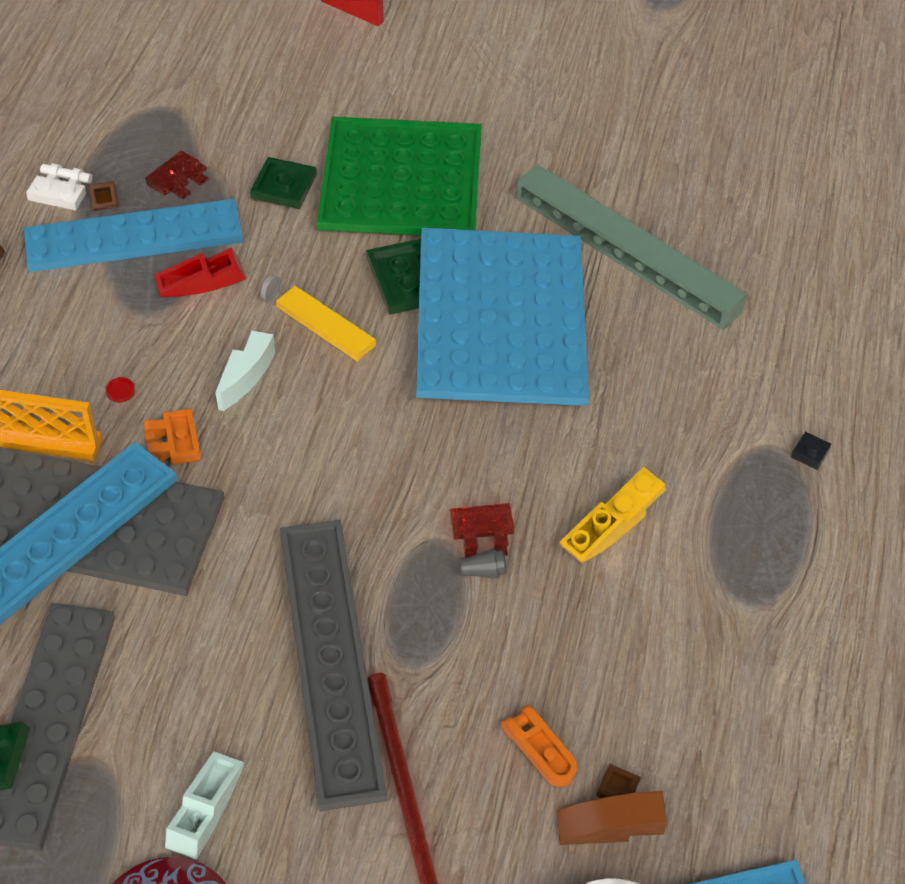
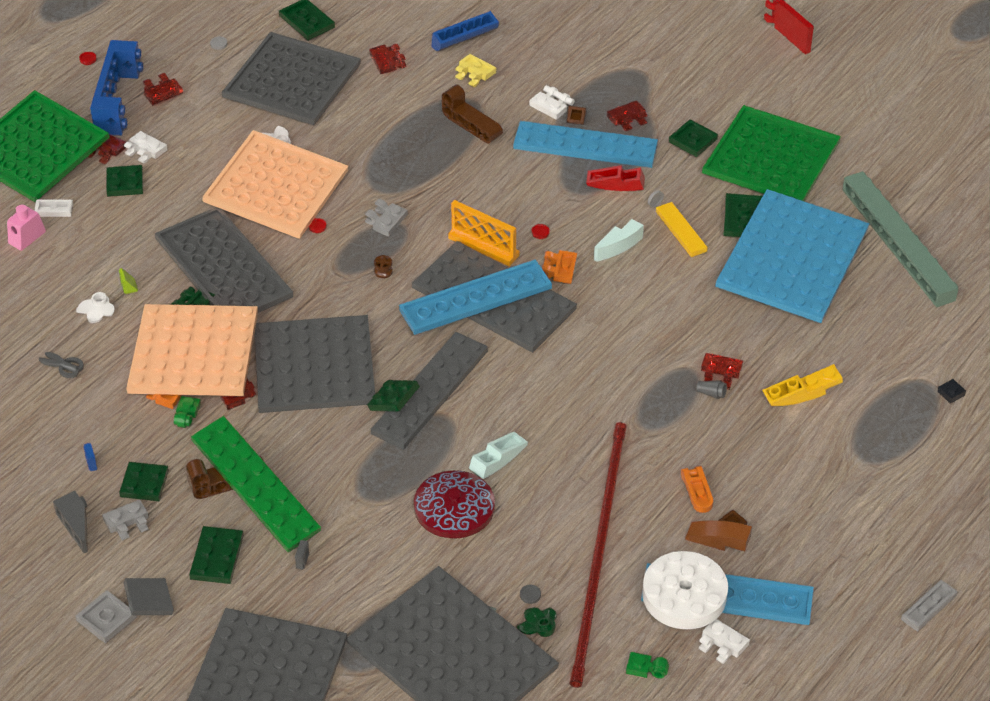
camera: 25 degrees right, 5 degrees down
dark grey plate [280,520,387,812] -> none

